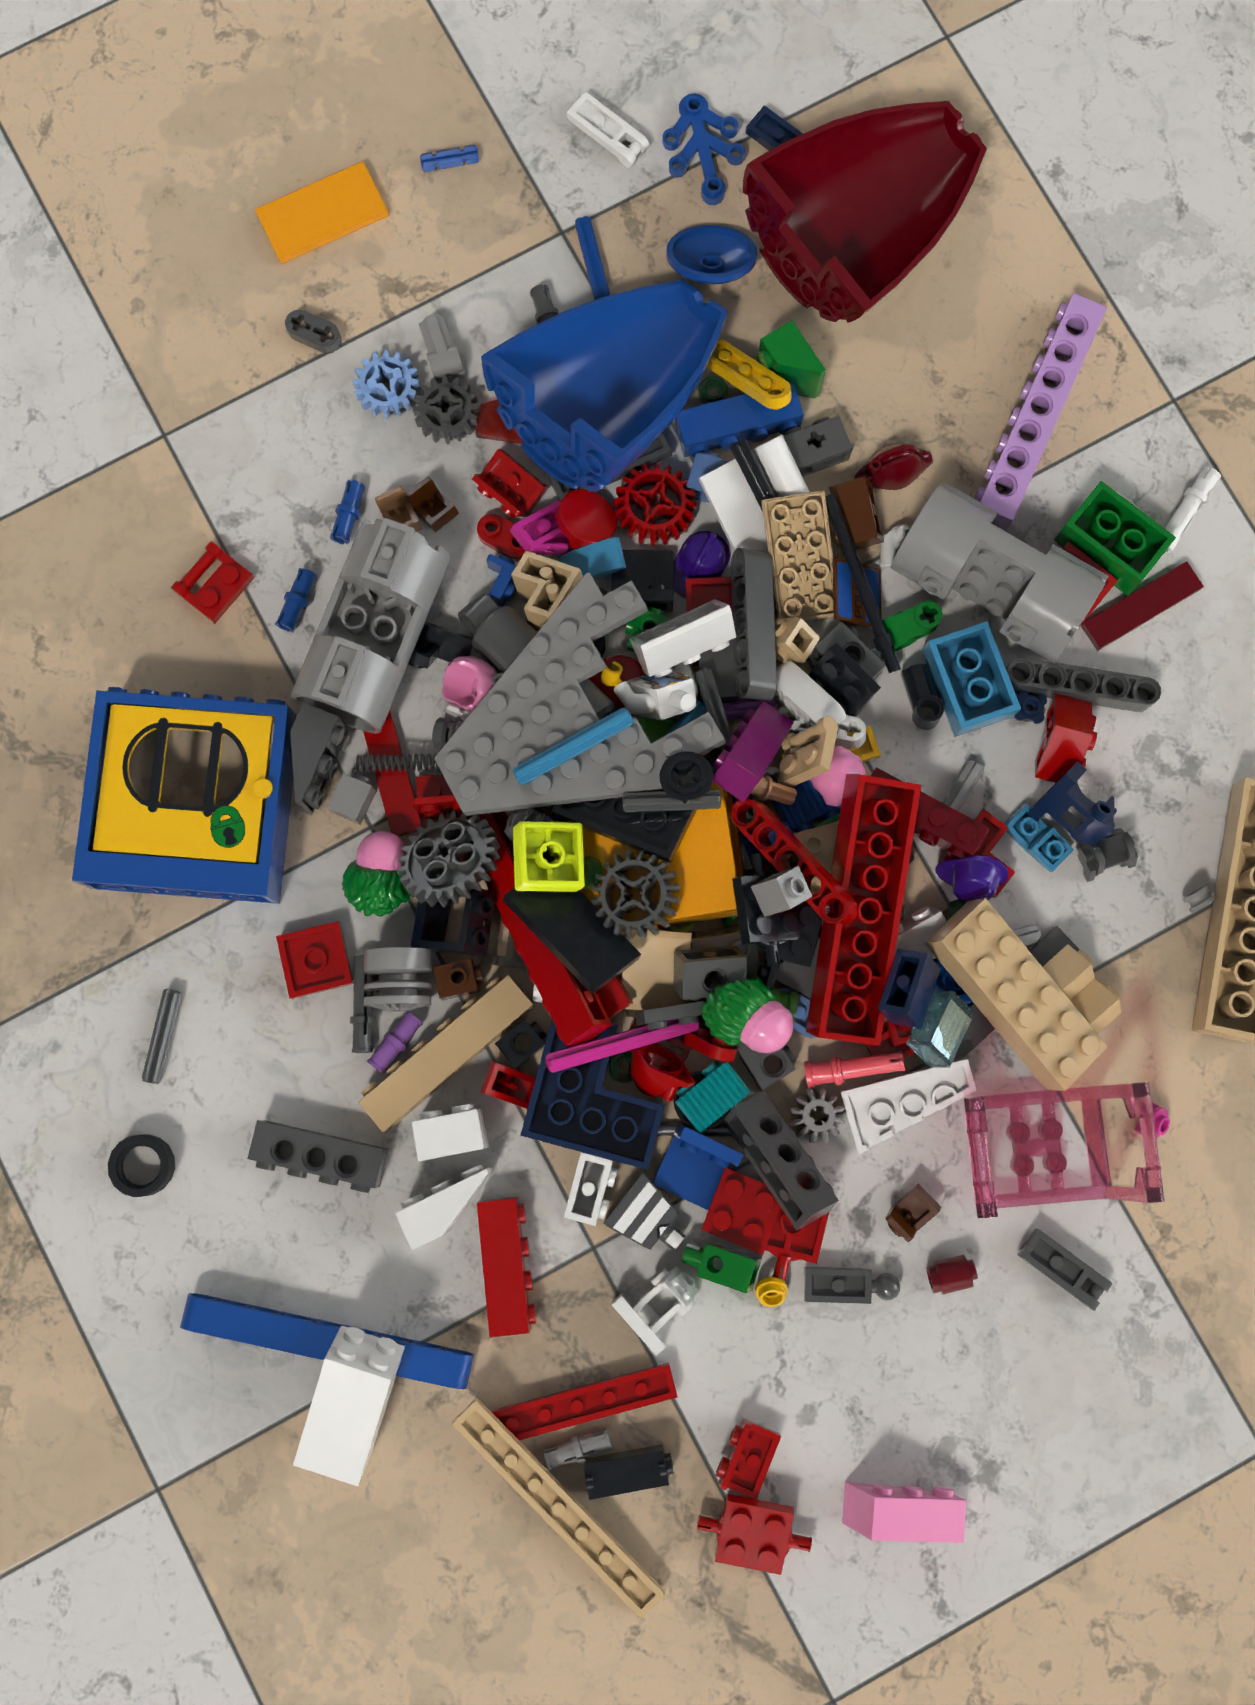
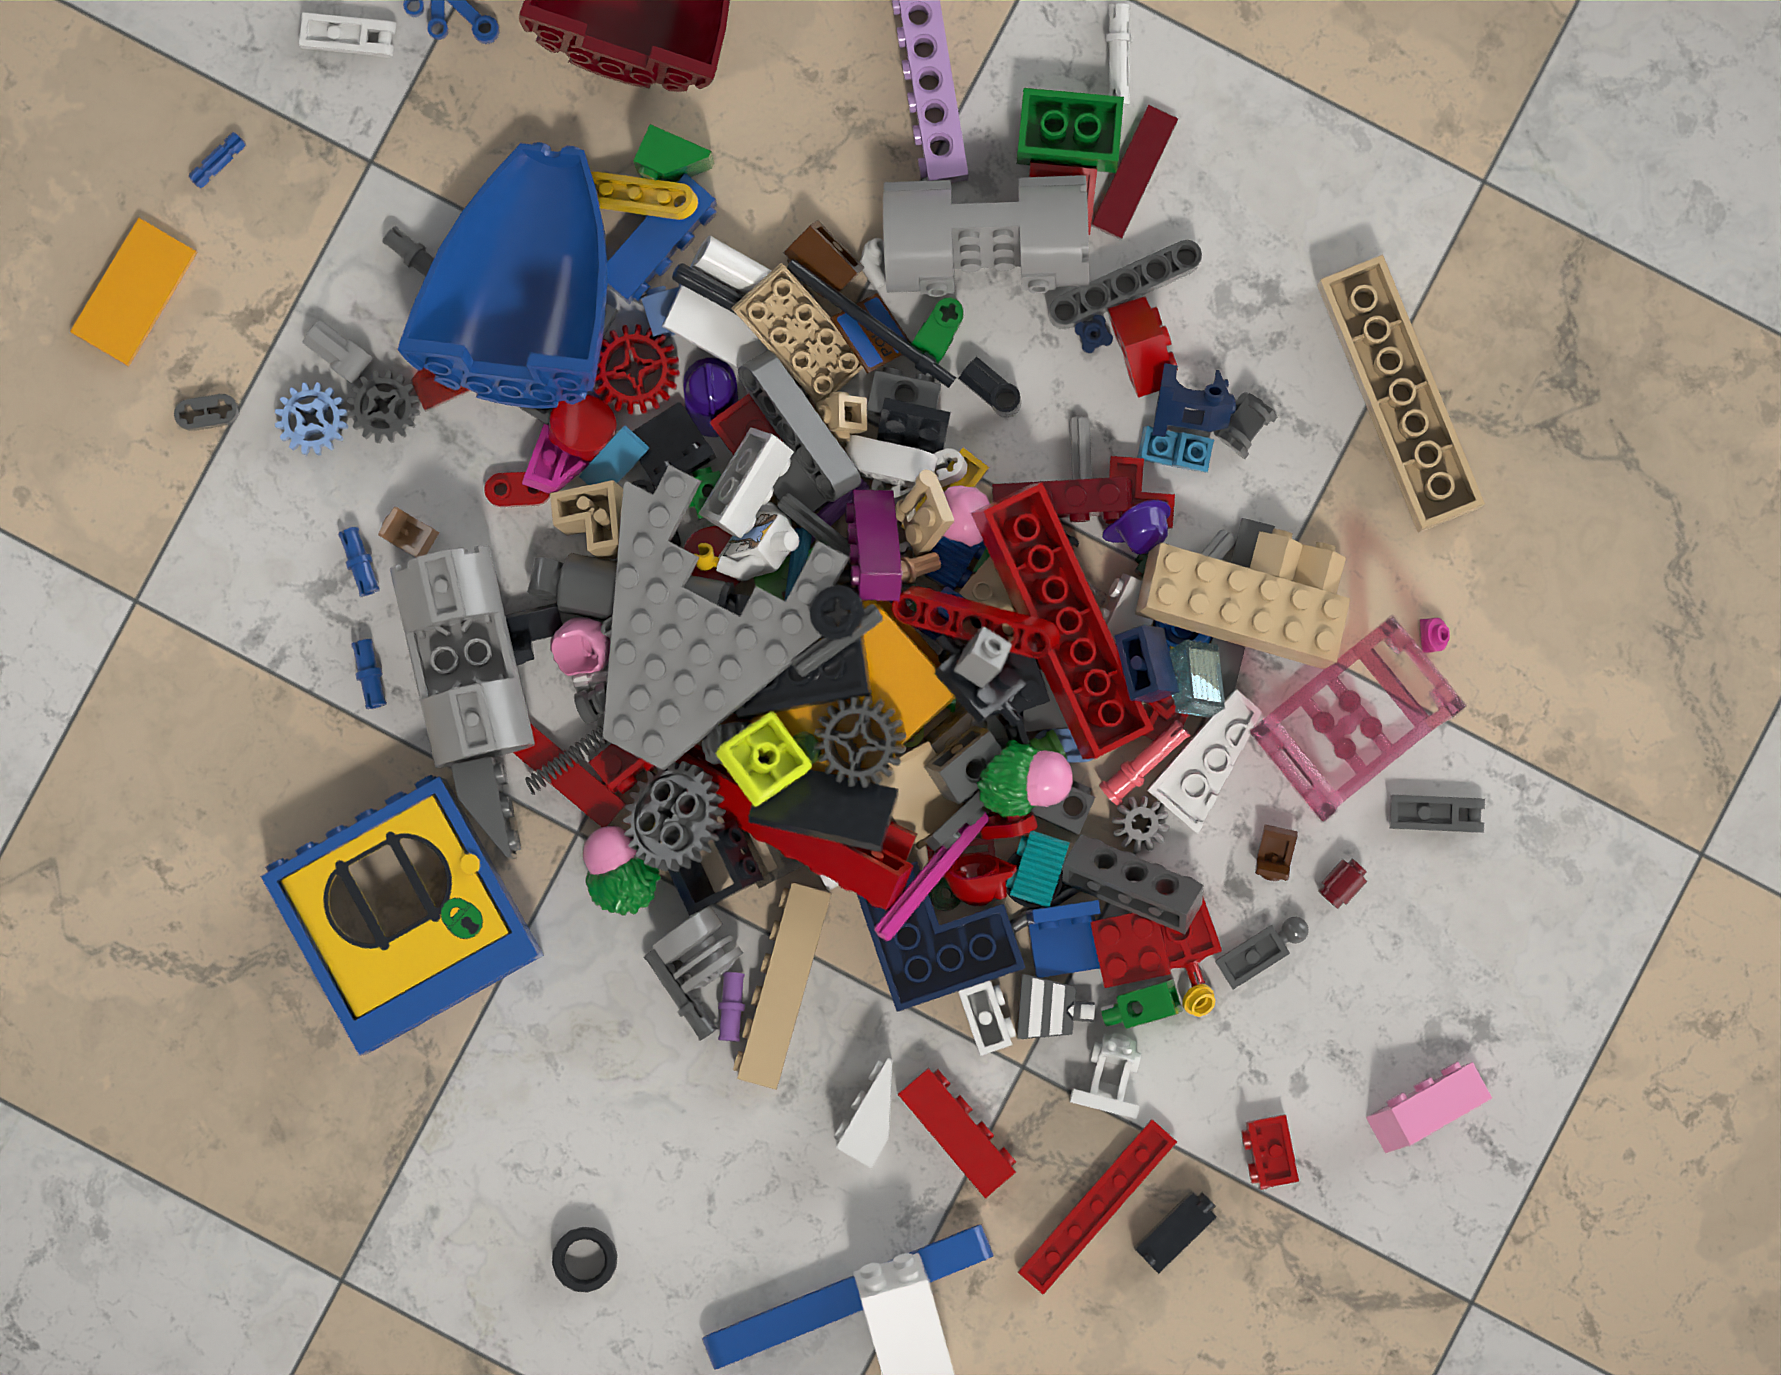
camera: 30 degrees left, 5 degrees up
dark grey axle [142,989,182,1084] -> none
red plate [170,541,255,624] -> none
dark grey brick [247,1120,389,1193] -> none
red plate [276,921,354,999] -> none
light grey brick [327,772,377,825] -> none
reddish brown bracket [406,477,459,533] -> none
white brick [411,1104,490,1162] -> none
reddish brown brick [433,958,484,1001] -> none
tan plate [451,1397,665,1619] -> none
red bracket [472,449,548,518] -> none
red slope [481,1061,536,1109] -> none
blue bracket [486,554,517,607] -> none
black brick [495,1019,547,1070] -> none
dark azure axle [513,708,634,785] -> none
light grey pin [543,1428,613,1471] -> none
blue axle [575,216,610,300] -> none
blue dish [666,225,757,284] -> none
red plate [697,1494,812,1575] -> none
clear green plate [698,376,728,404] -> none
dark grey brick [783,416,853,477] -> none
dark red hat [854,443,933,490] -> none
dark azure brick [922,621,1021,737] -> none
light grey bush [1182,884,1217,913] -> none

